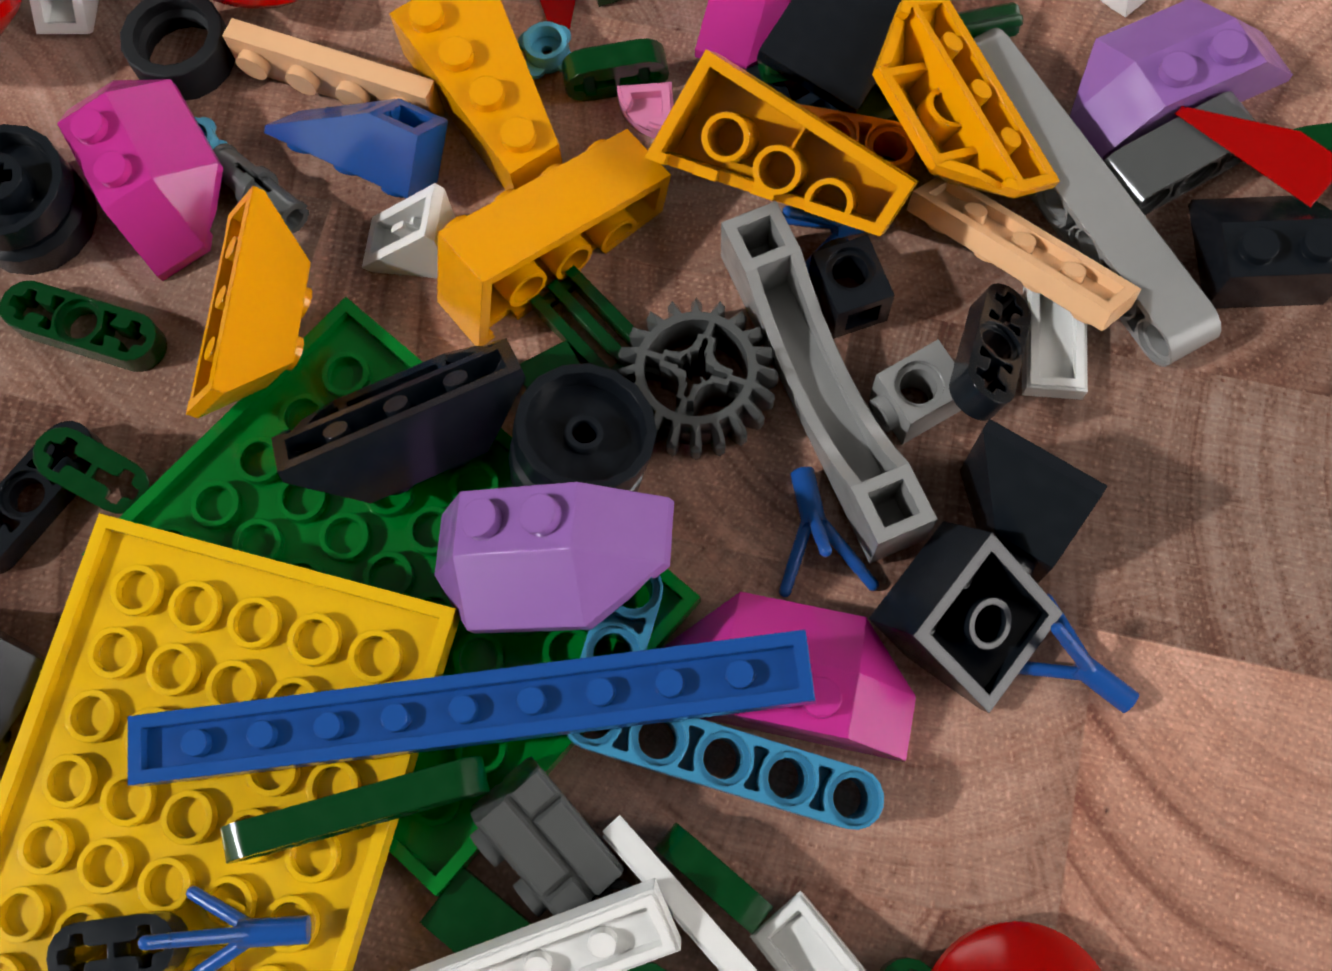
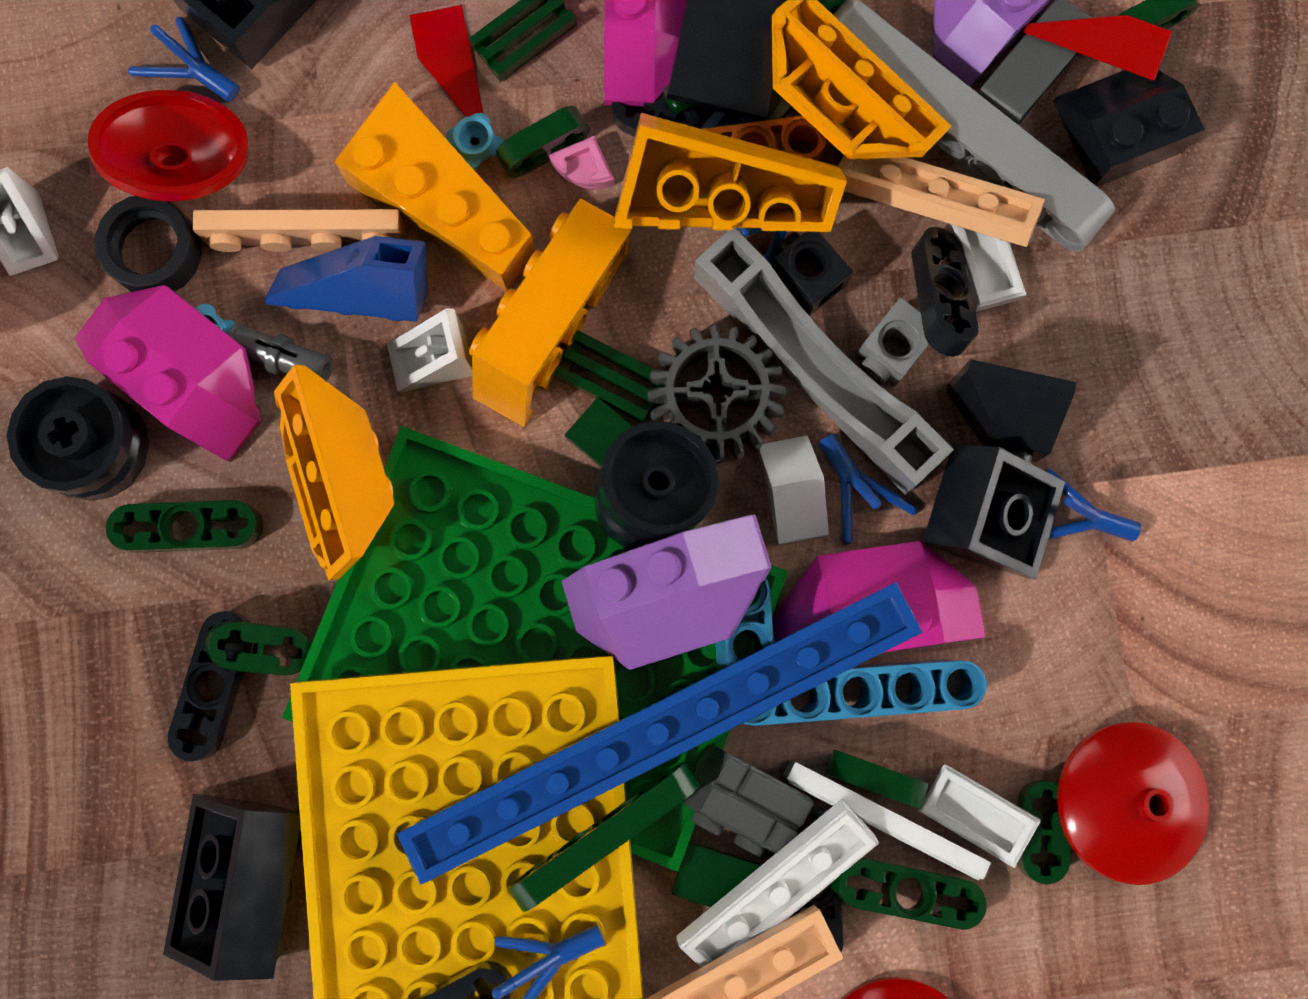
camera: 25 degrees left, 10 degrees up
black wedge [271,338,526,504] -> none
none -> white slope [758,435,829,545]

